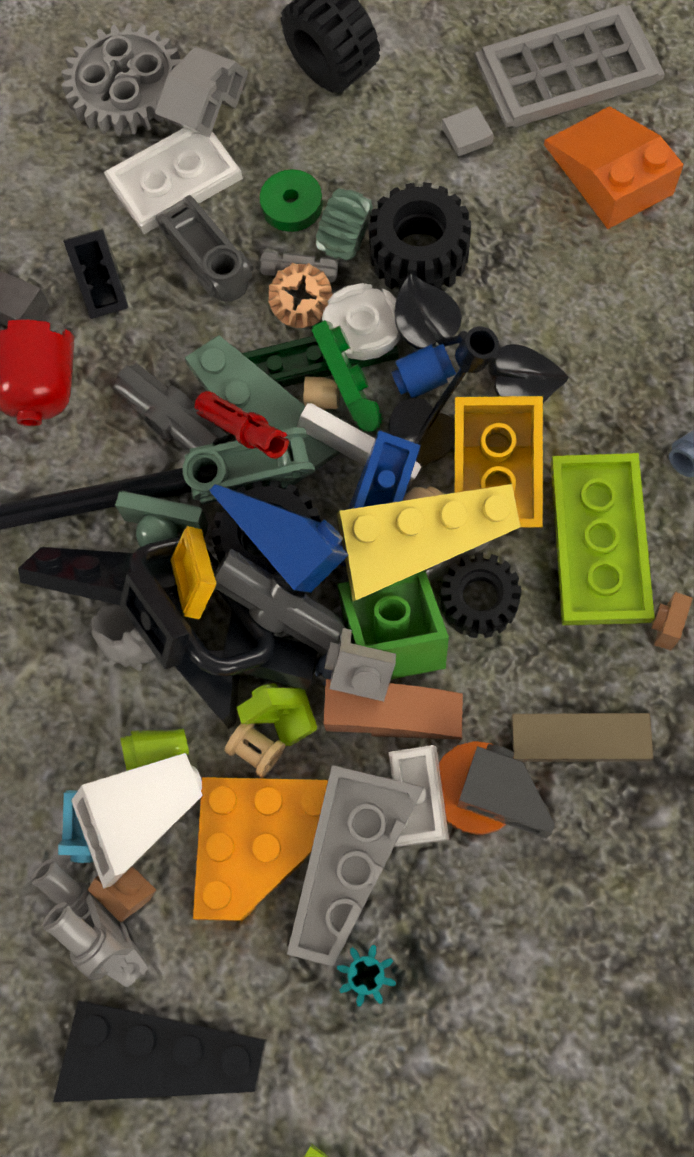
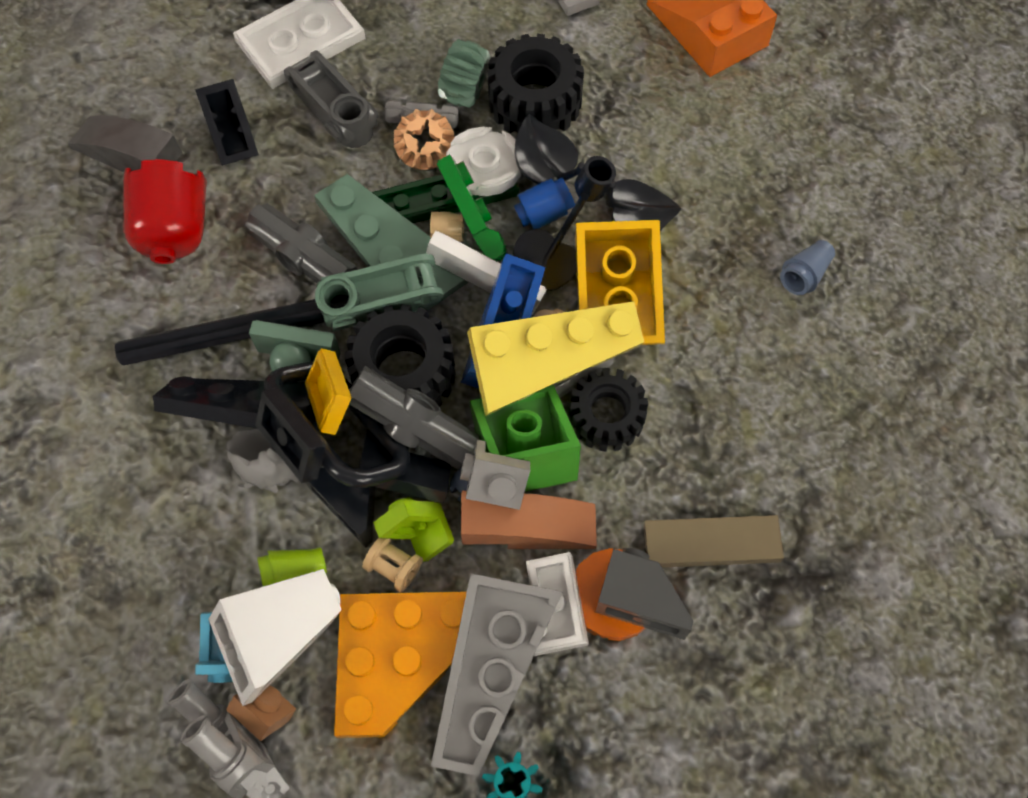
camera: 10 degrees left, 5 degrees down
red pin [194,391,289,459] -> none
blue slope [209,484,348,593] -> none
green piece [260,169,323,232] -> none
lime plate [550,453,655,626] -> none
medium nougat plate [651,592,693,651] -> none

